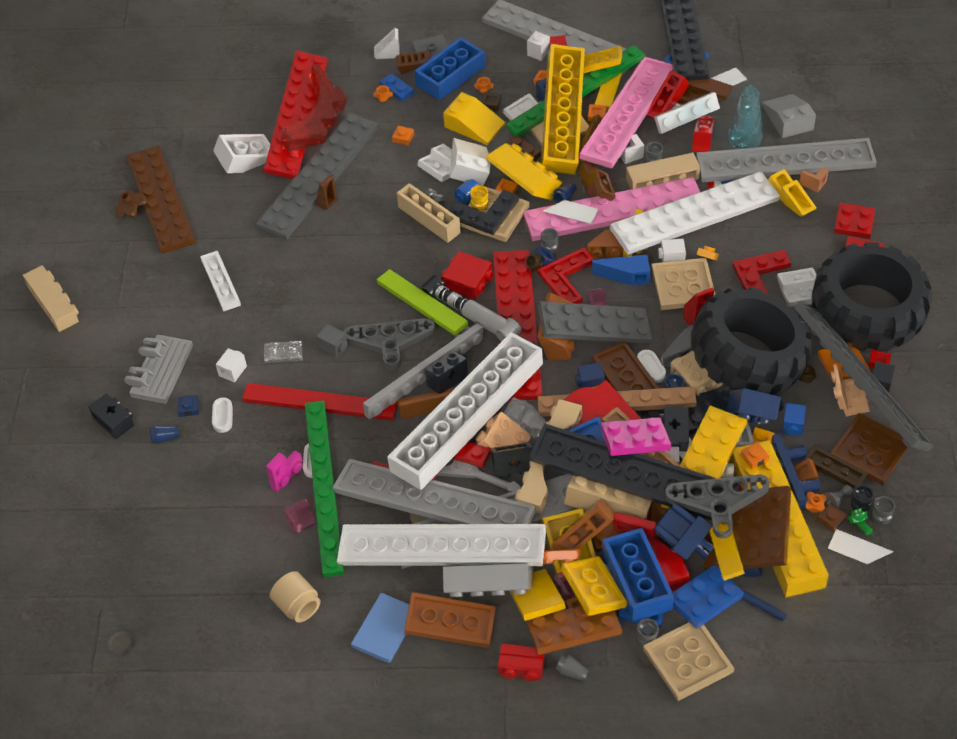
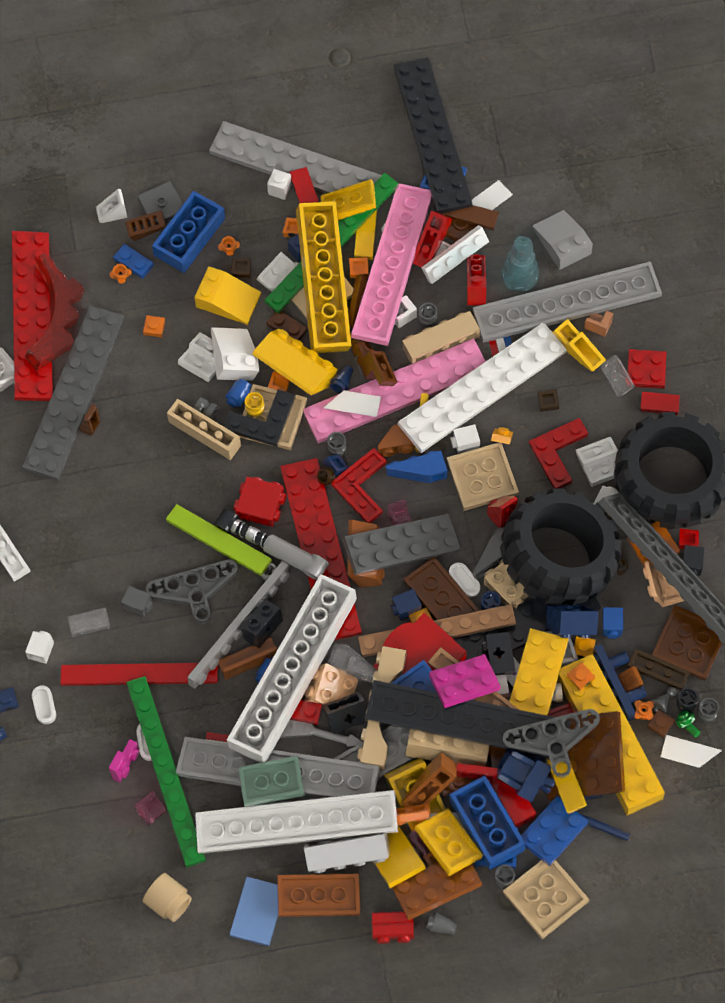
camera: 10 degrees left, 15 degrees up
none -> sand green plate [238,756,305,807]
none -> dark brown plate [538,389,559,412]
none -> clear plate [600,355,635,397]

